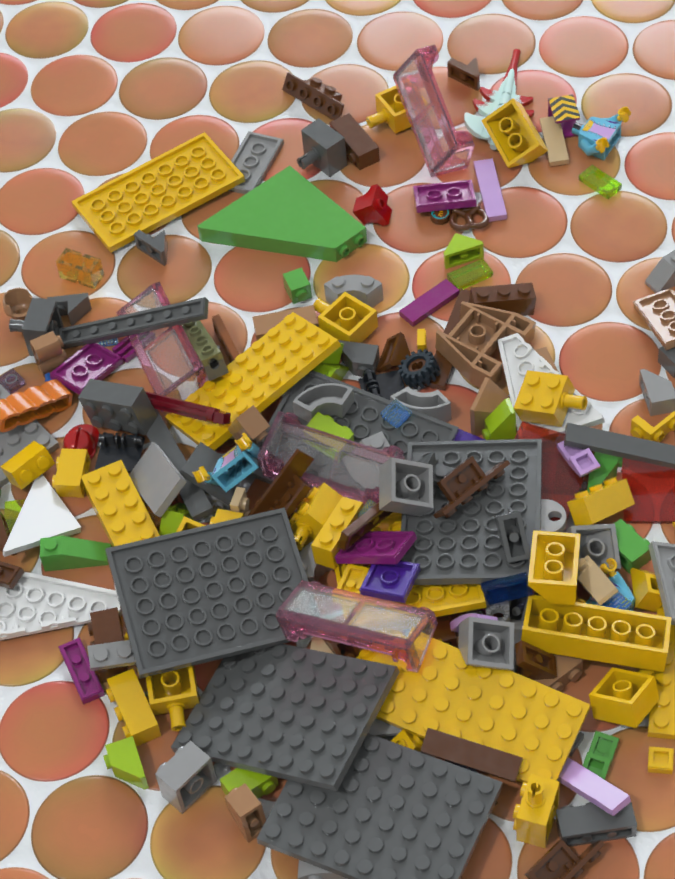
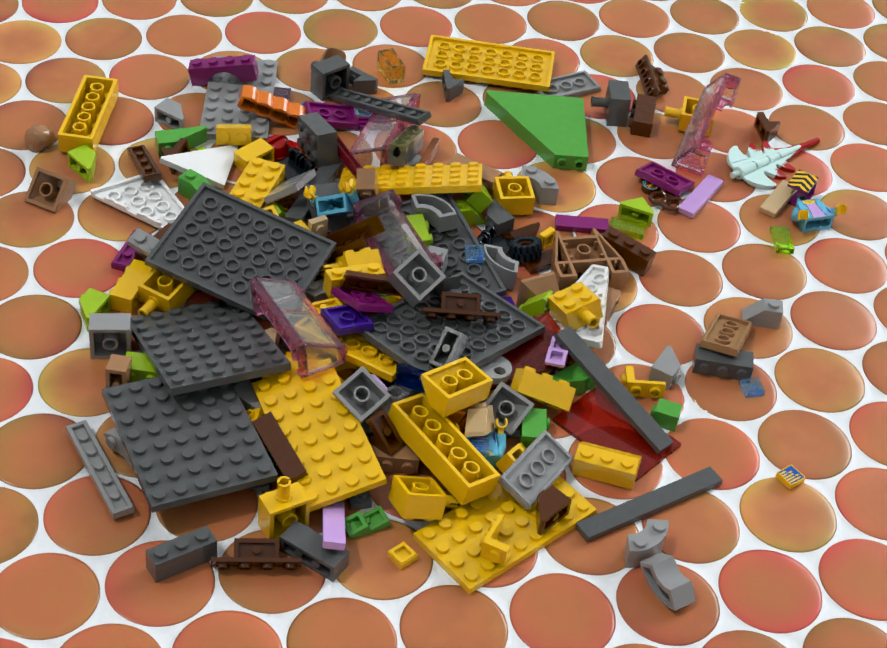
camera: 30 degrees right, 10 degrees down
medium nougat brick [30,331,68,377] -> none
bright green brick [283,267,312,304] -> none
red brick [353,184,392,227] -> none
yellow slope [481,98,548,168] -> none

